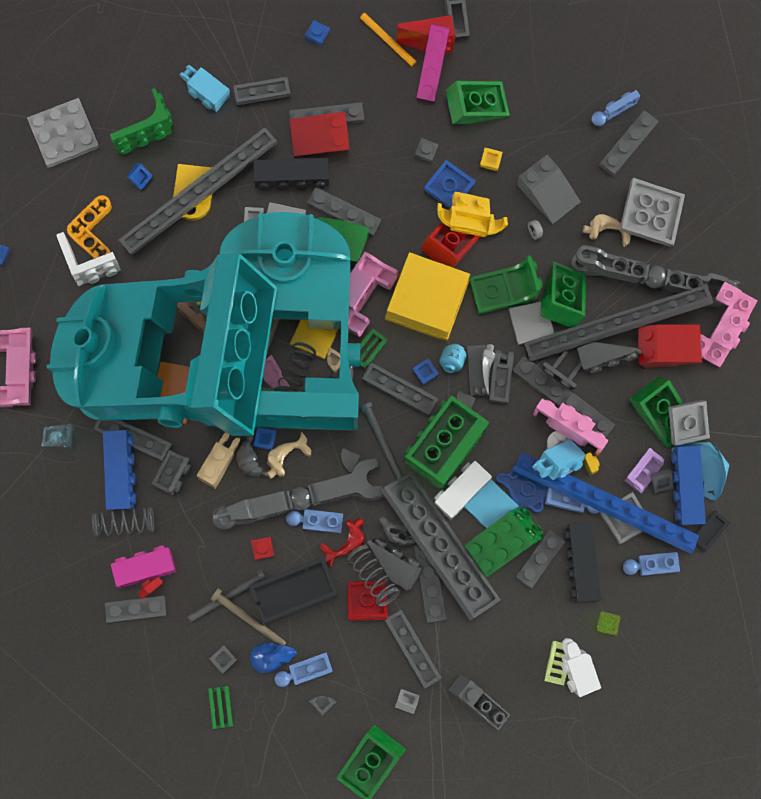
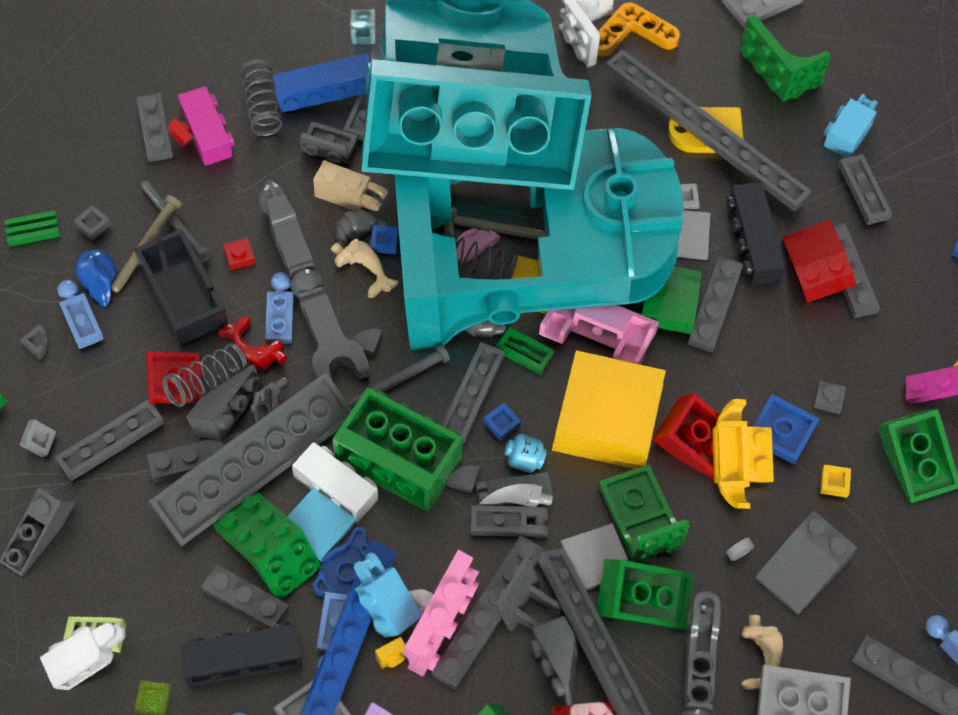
camera: 85 degrees right, 15 degrees down
blue plate [126,163,153,190] -> none

